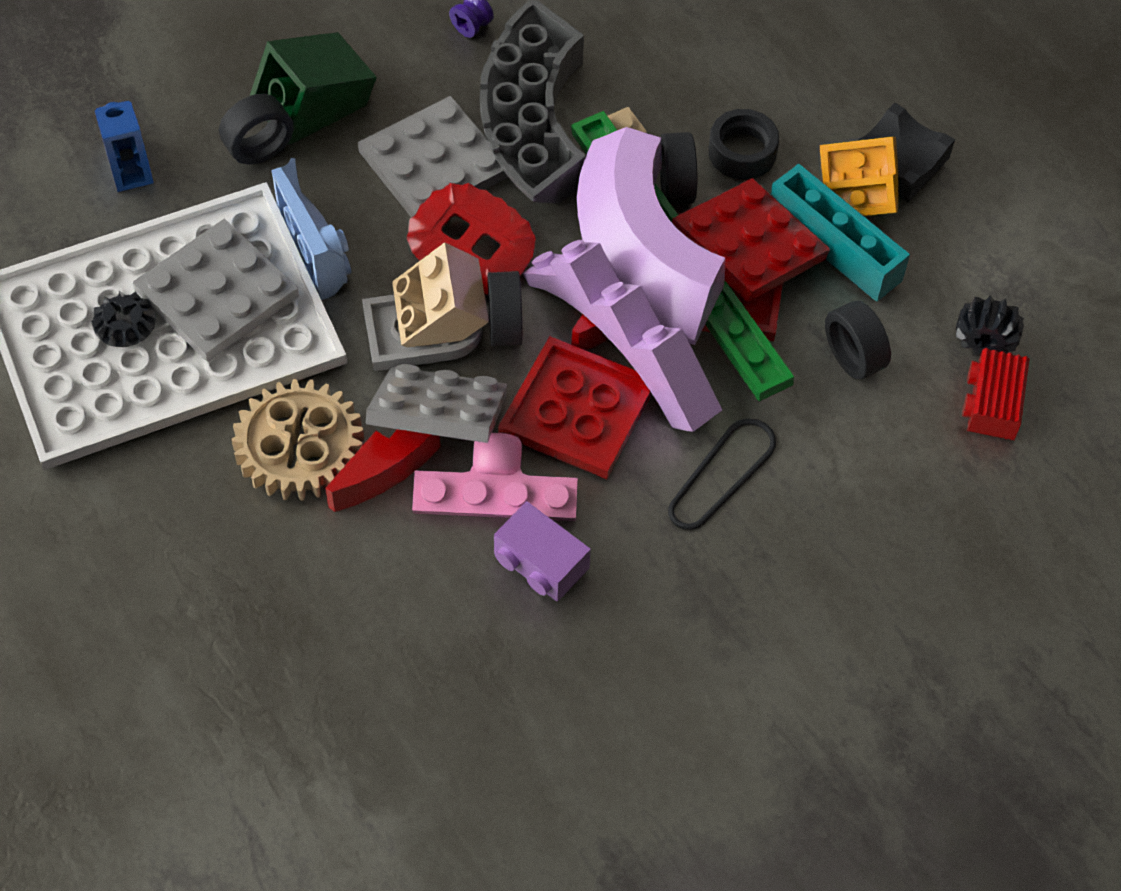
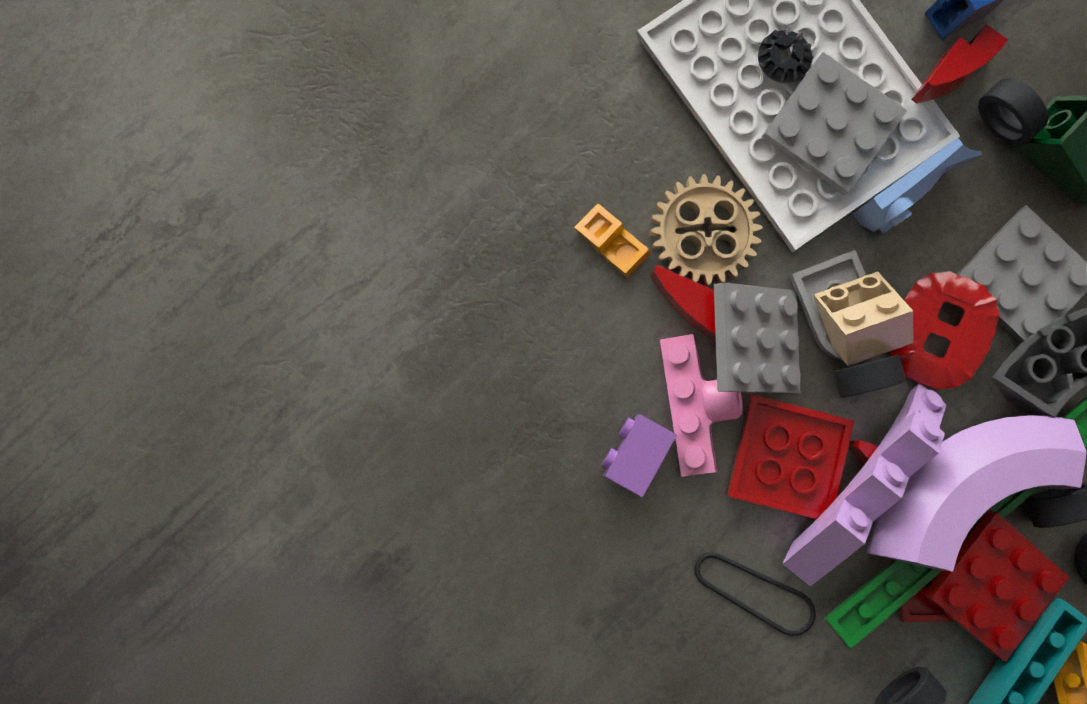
camera: 75 degrees right, 25 degrees up
none -> light orange slope [575,204,650,278]
none -> red slope [911,24,1008,104]

